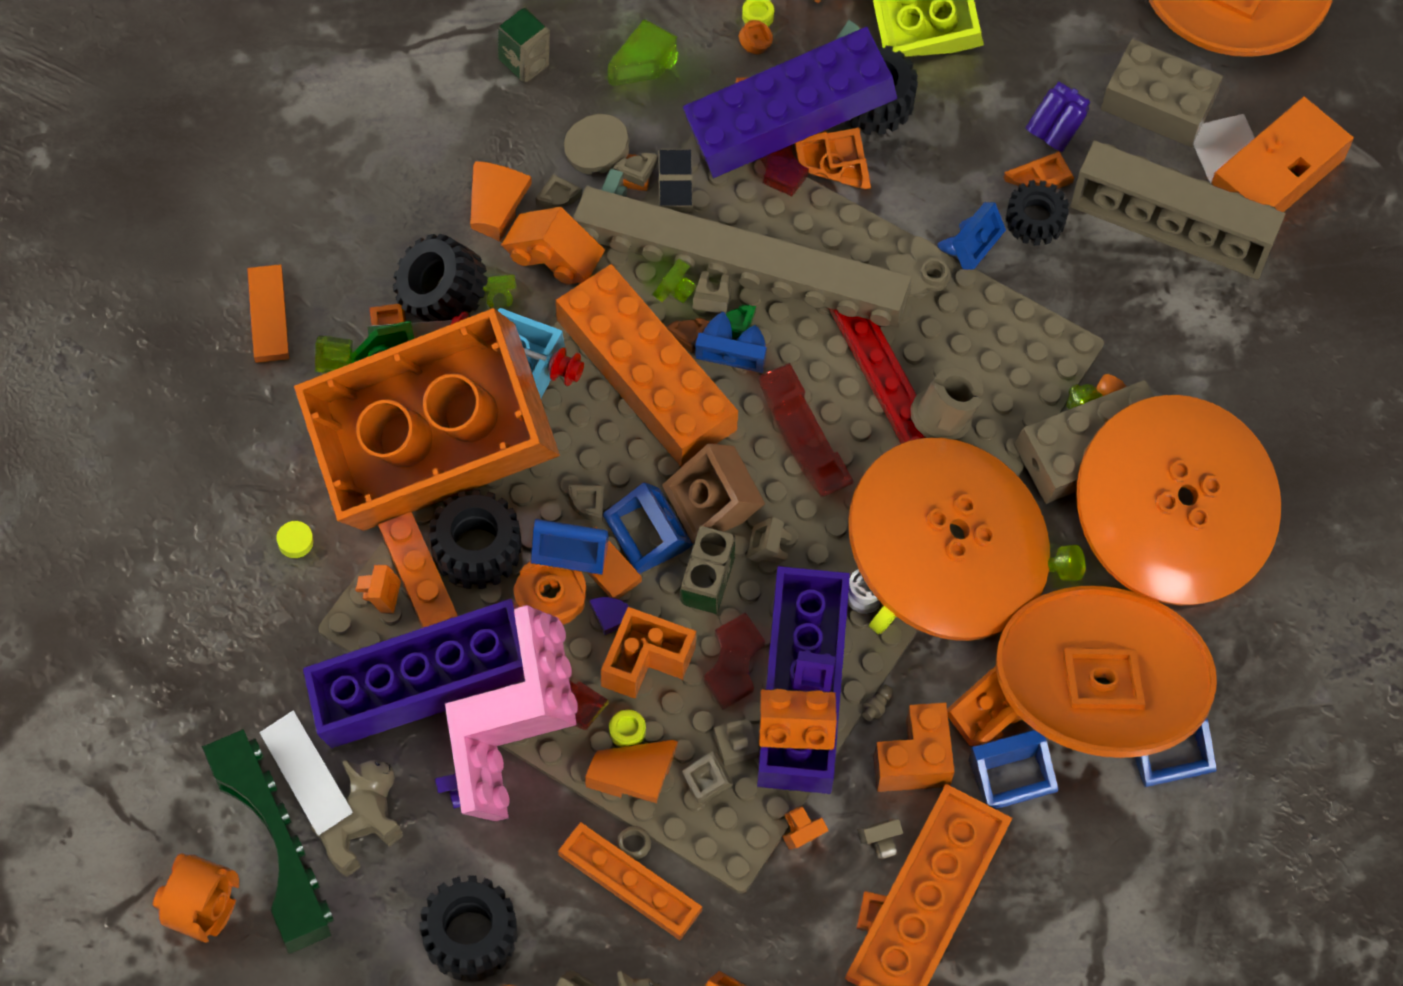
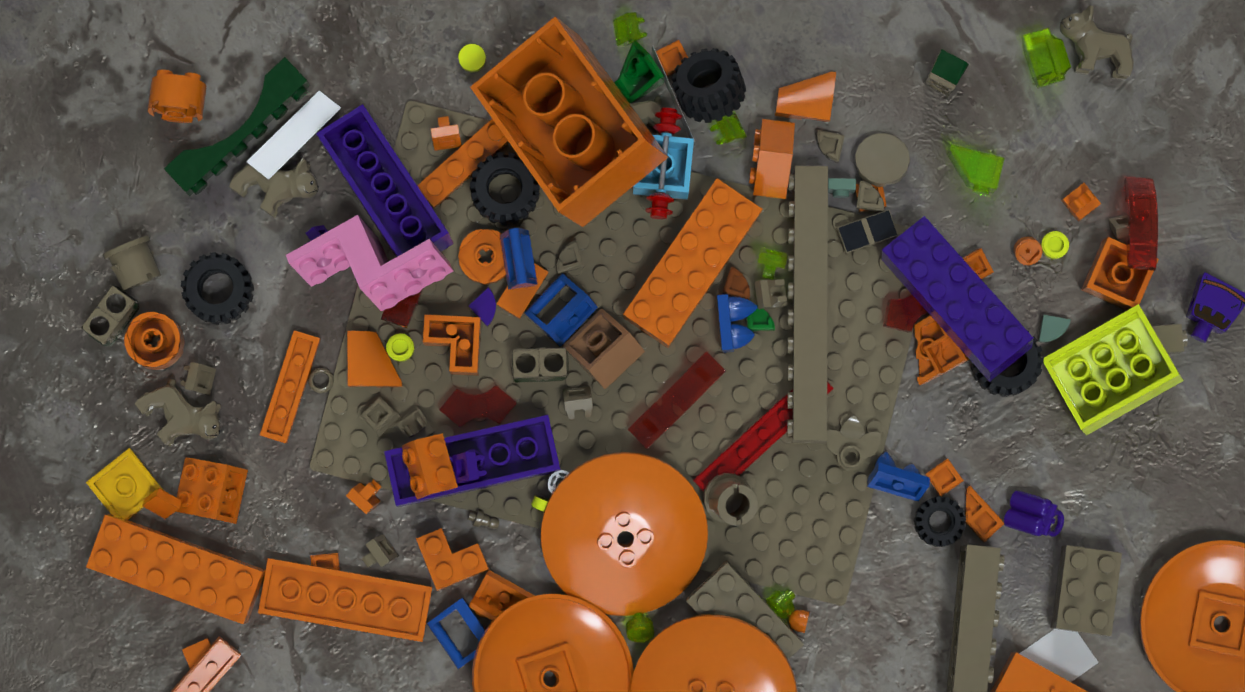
camera: 70 degrees right, 20 degrees up
none -> orange tile [924,458,964,497]

